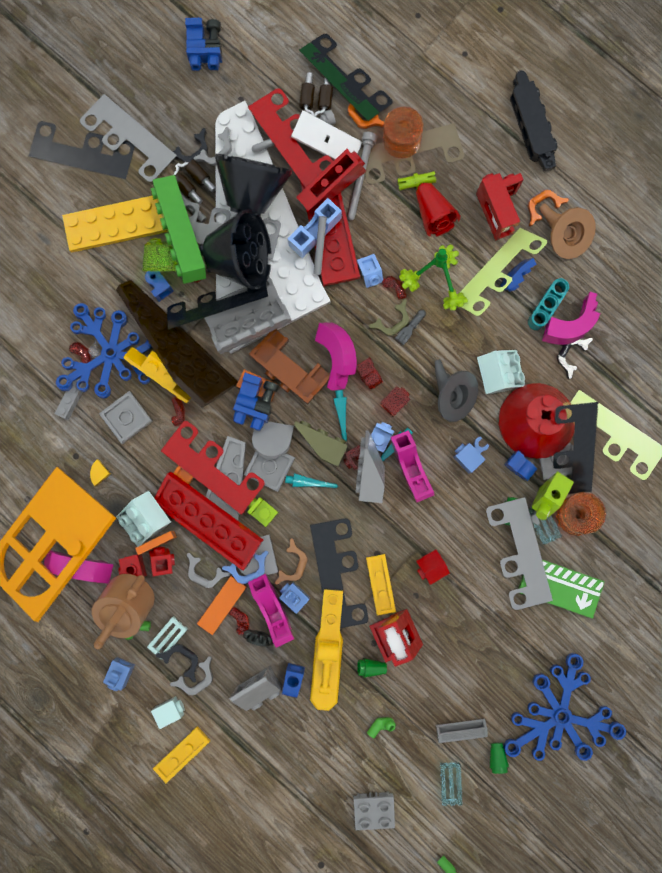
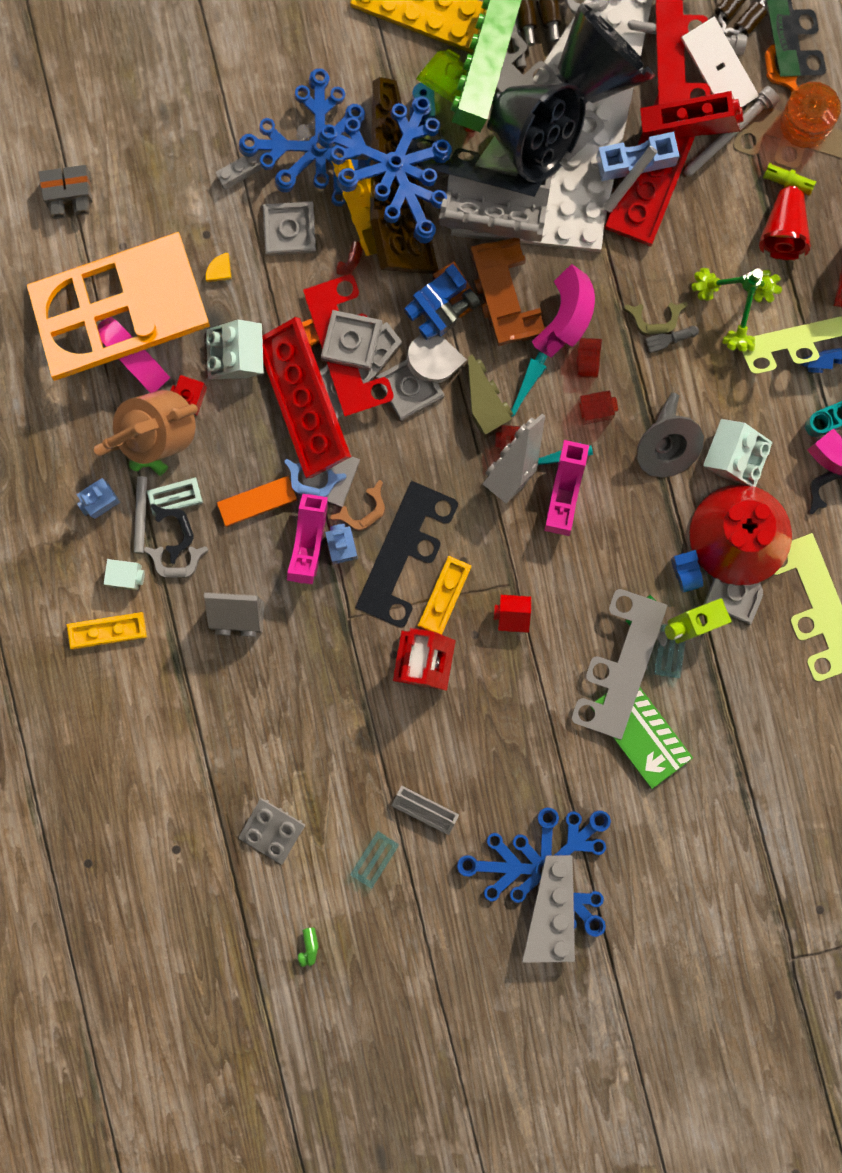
camera: 35 degrees right, 0 degrees up
clear red arm [69,342,91,364] -> none
orange tile [135,531,177,555] -> none
red brick [149,547,175,576] -> none
light grey helmet [187,553,231,588] -> none
clear red arm [229,606,250,635] -> none
pearl dark grey gear [243,630,273,647] -> none
lime bracket [247,497,279,527] -> none
blue leg [282,663,305,698] -> none
teal piece [285,473,338,488] -> none
yellow piece [310,589,343,711] -> none
light blue bracket [357,254,384,288] -> none
green cone [357,658,387,678] -> none
bright green arm [367,717,396,738] -> none
light blue bracket [371,422,394,453] -> none
clear red arm [382,276,407,300] -> none
medium blue brick [453,437,489,474] -> none
green cone [489,743,509,774] -> none
black piece [552,402,598,494] -> none
clear orange wheel [556,492,606,536] -> none
none -> light grey bar [134,476,147,553]
none -> blue plant [318,97,452,243]
none -> light grey tile [321,310,383,371]
none -> light grey wing [522,855,575,963]

